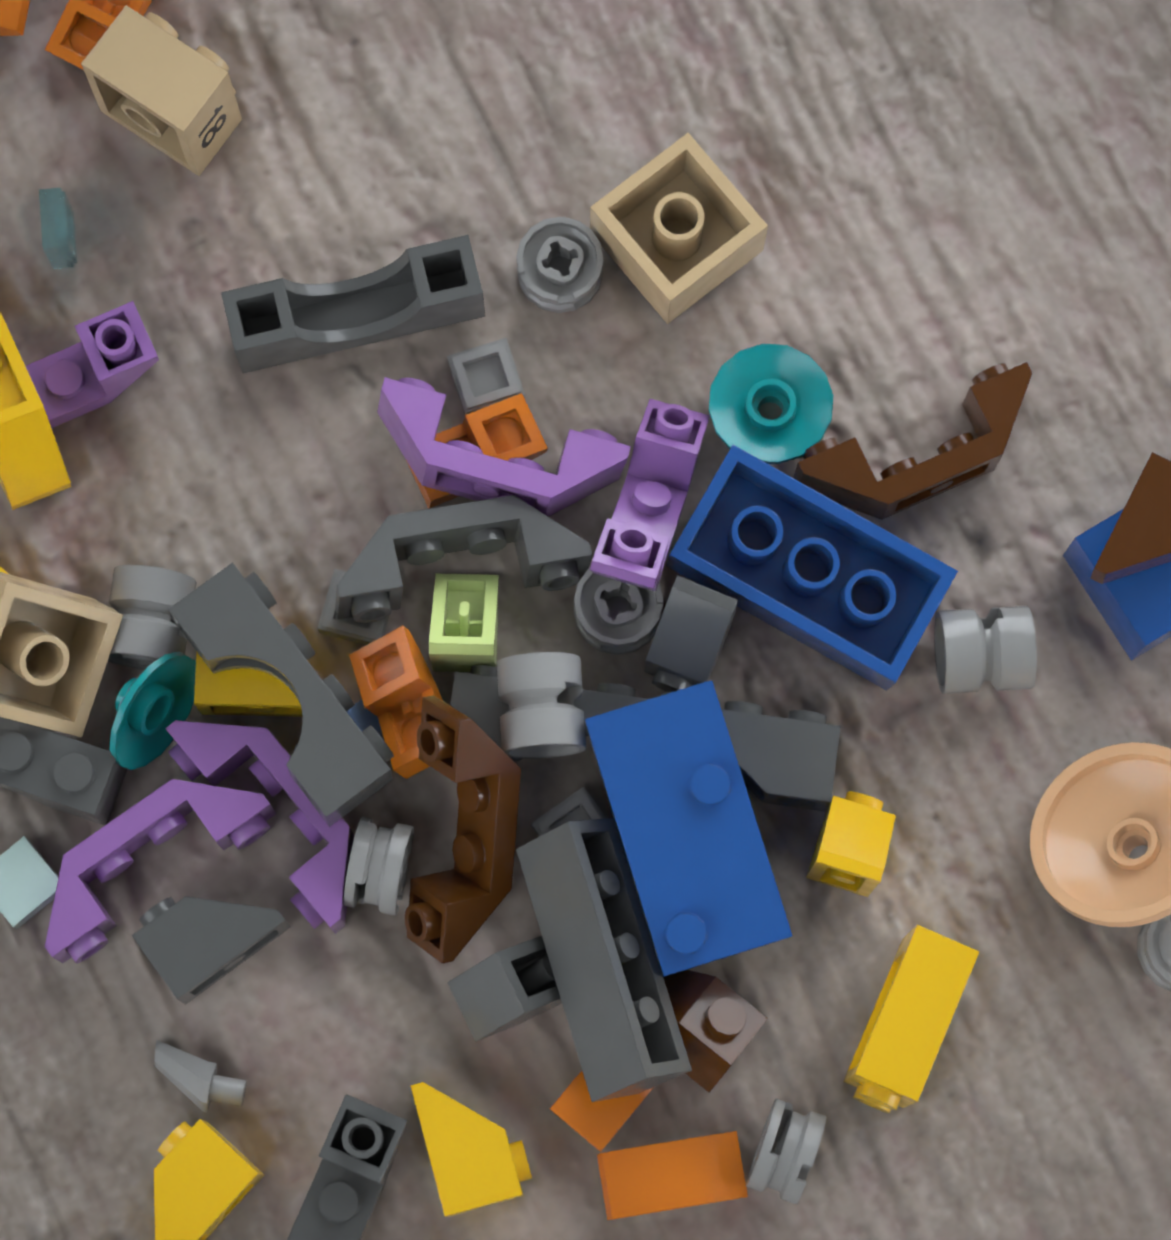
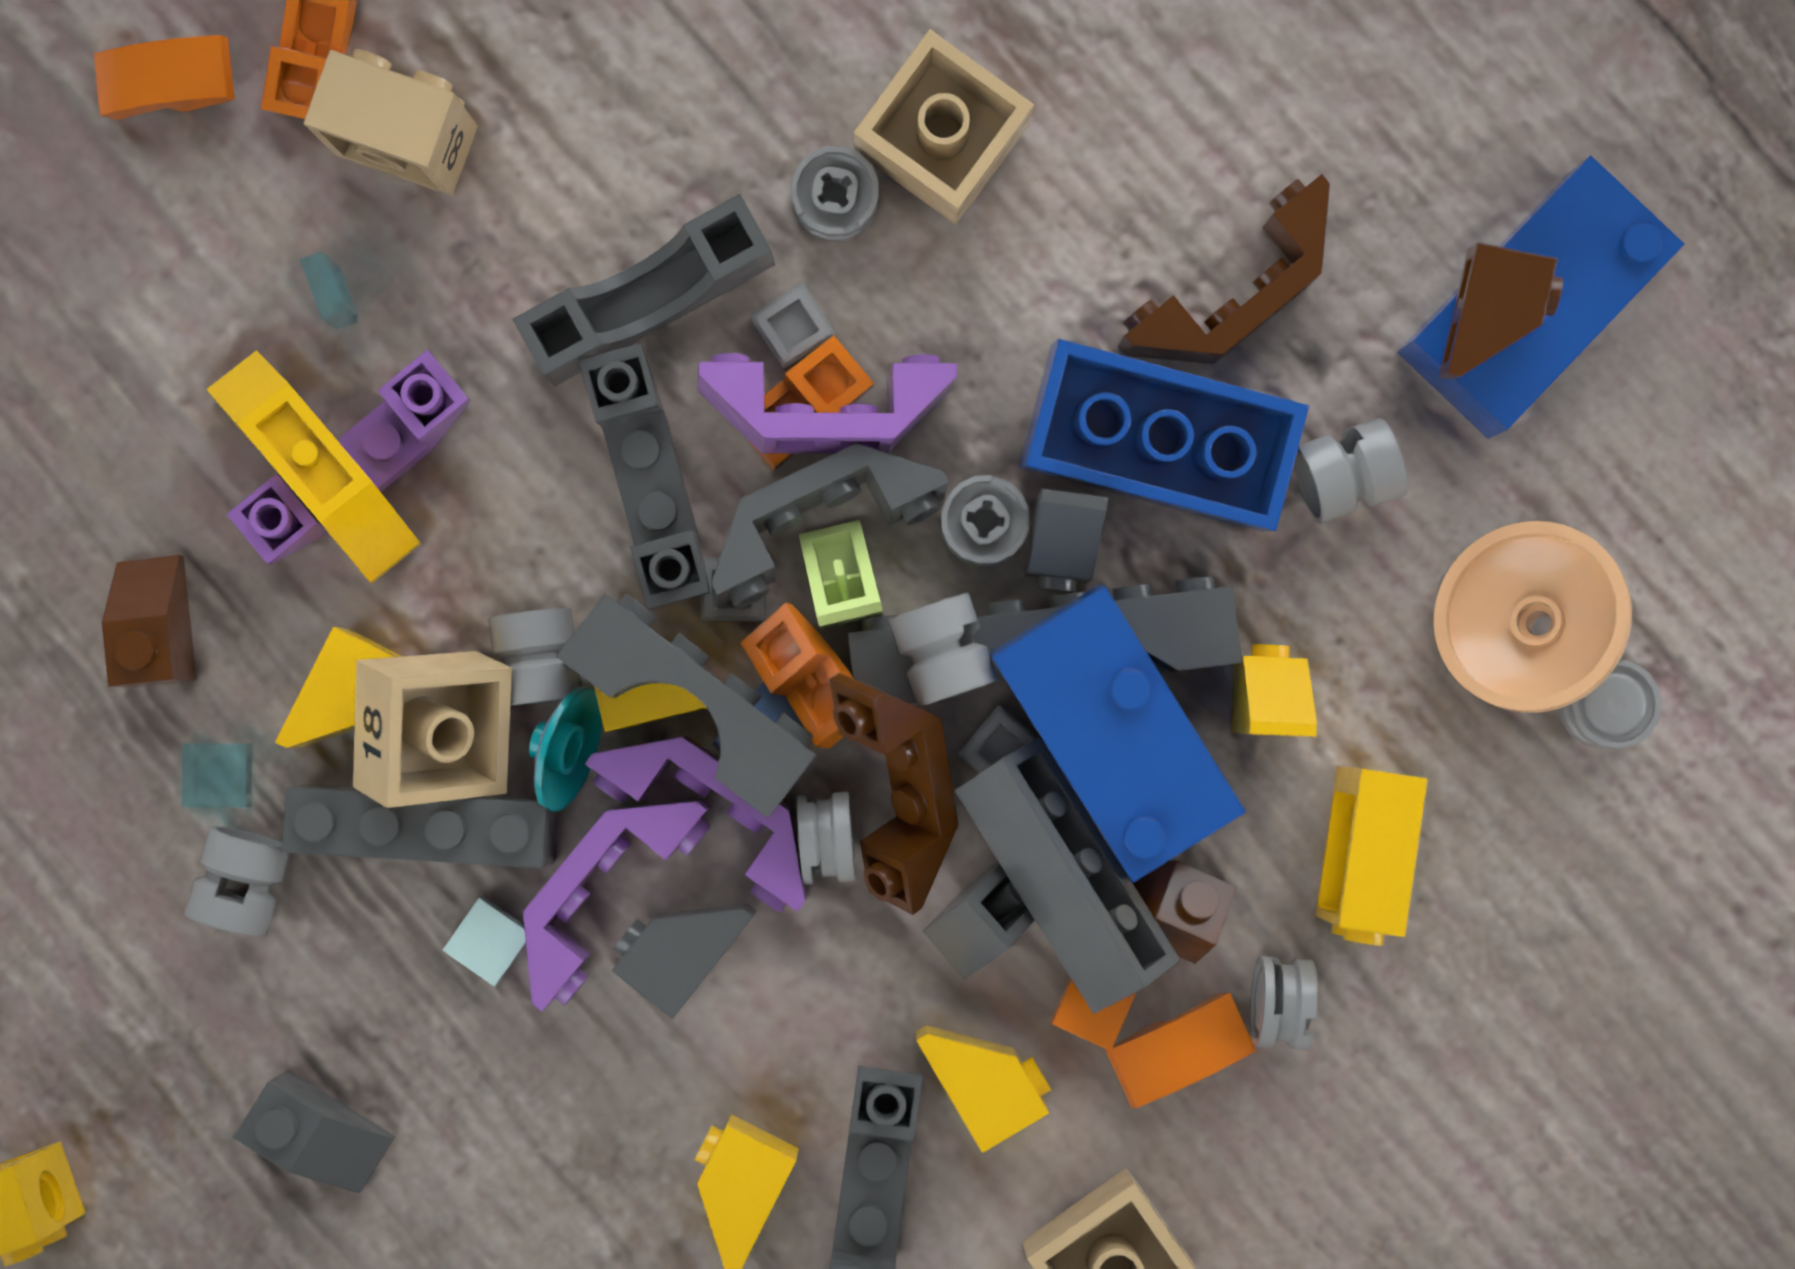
camera: 15 degrees left, 10 degrees up
light grey bar [155,1040,247,1112] -> none
medium lavender slope [590,399,710,592] -> none
teal dish [708,343,834,464] -> none
none -> dark grey slope [579,343,711,610]

